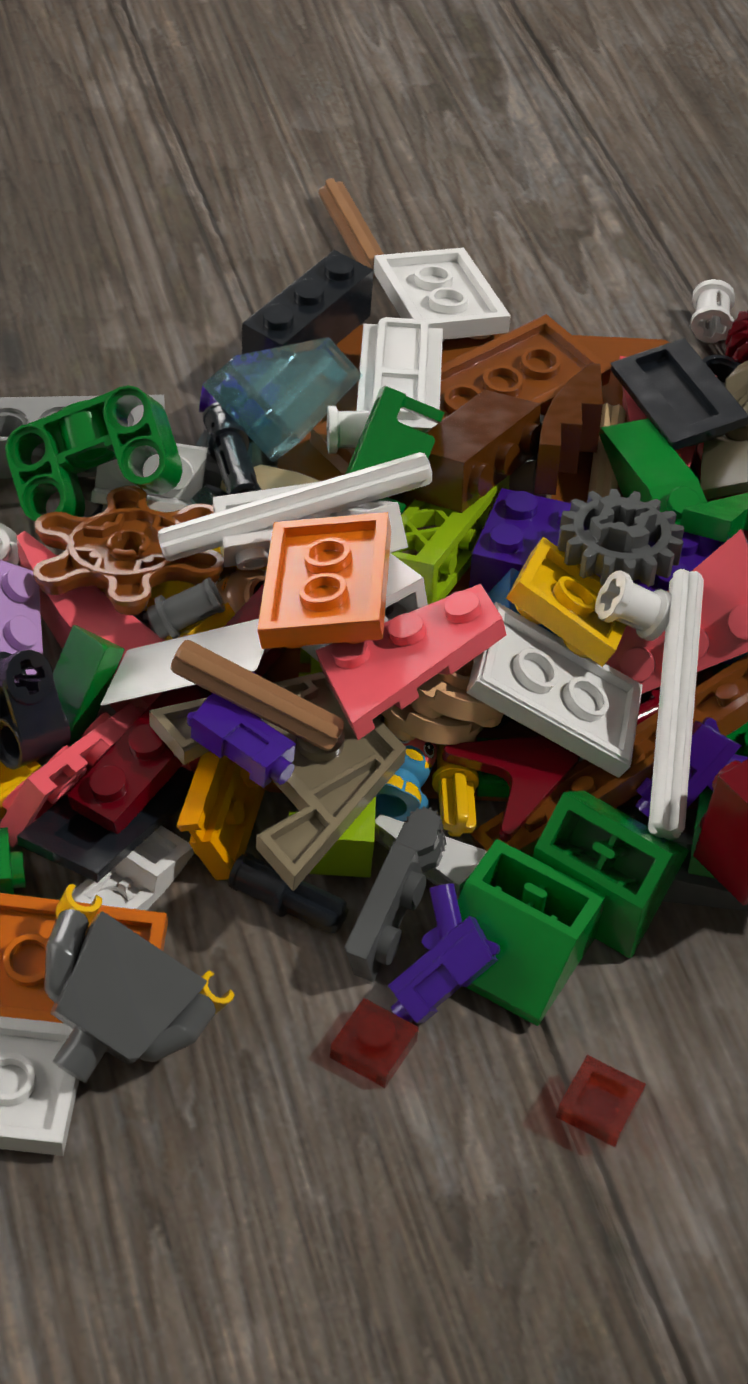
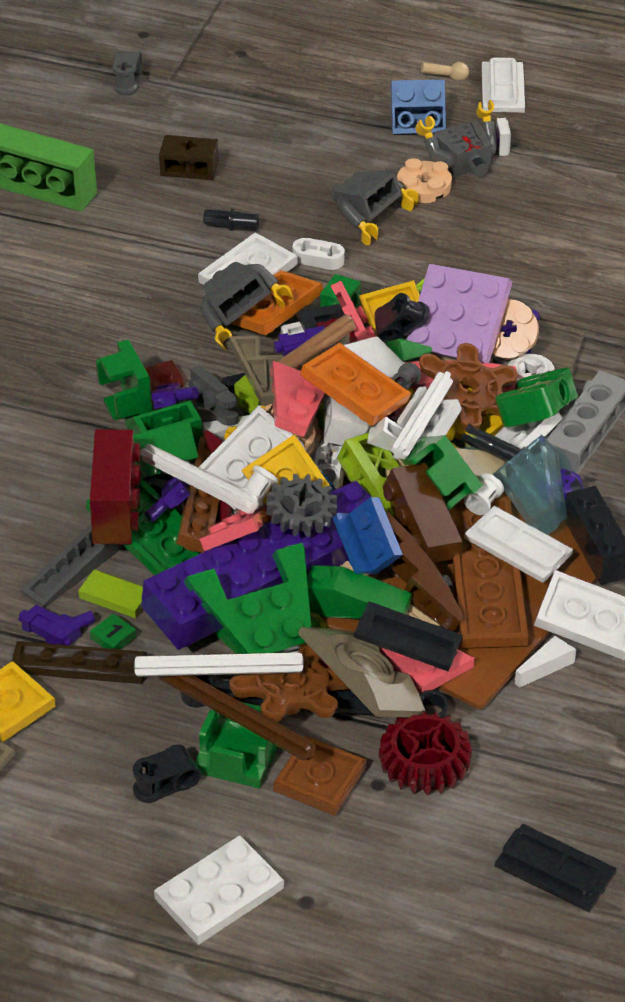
camera: 130 degrees right, 5 degrees down
clear red plate [556,1055,646,1147] -> none
white bush [690,279,735,343] -> none
none -> green panel [96,339,152,420]
none -> blue bracket [333,497,403,574]
none -> white piece [515,636,576,687]

